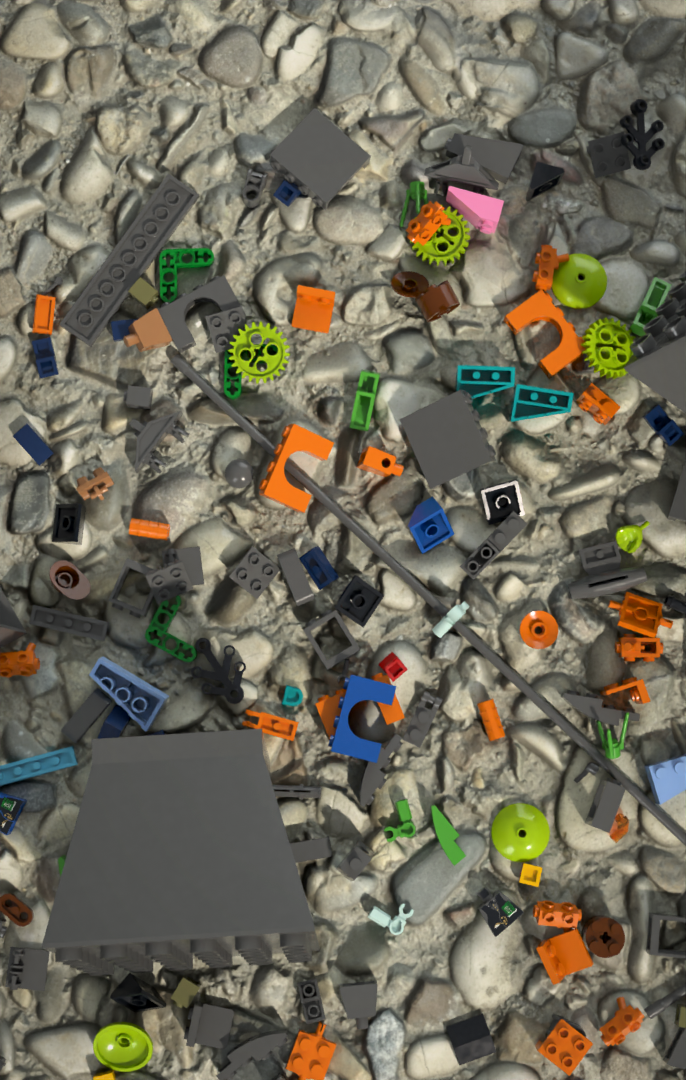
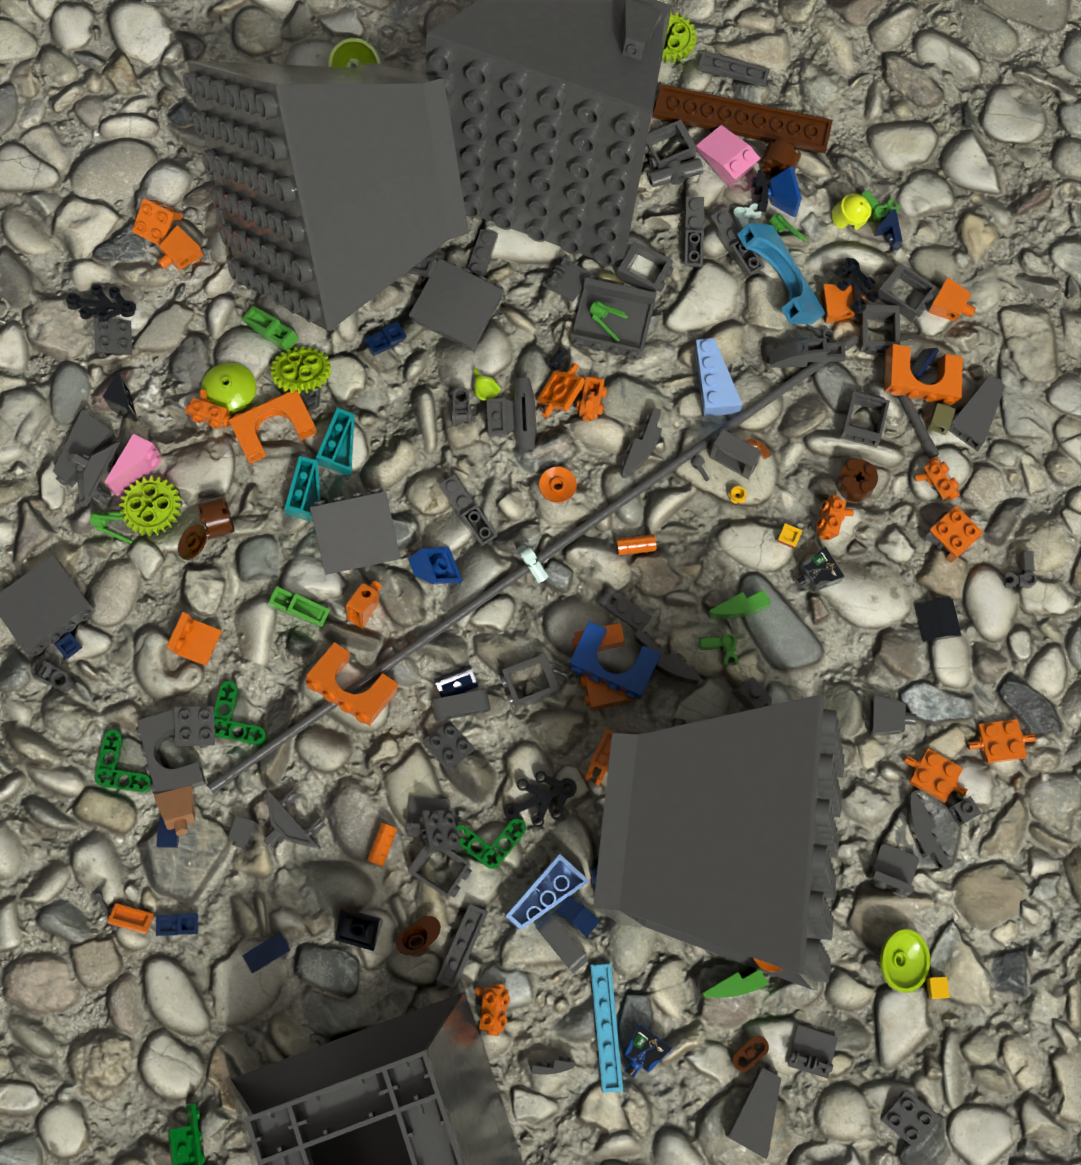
camera: 75 degrees left, 10 degrees down
dark grey plate [59,174,200,347] -> none
medium nougat hips [76,467,114,501] -> none
black slope [110,973,166,1012] -> none
olive brick [128,277,159,310] -> none
olive brick [171,974,201,1009] -> none
dark grey hair [225,459,253,489] -> none
lime gear [228,321,290,384] -> none
teal tile [282,685,303,706] -> none
dark grey slope [297,978,326,1024] -> none
black slope [334,575,384,628] -> none
light aqua bar [368,903,414,935] -> none
red slope [378,652,408,682] -> none
orange brick [405,201,451,246] -> none
black slope [480,479,525,525] -> none
lime dish [491,803,550,862] -> none
orange bracket [536,929,593,985] -> none
orange bracket [577,383,620,425] -> none
bright green plant [596,712,629,759] -> none
orange bracket [600,677,651,704] -> none
none -> dark grey piece [452,387,472,424]
none -> yellow plate [728,486,747,504]

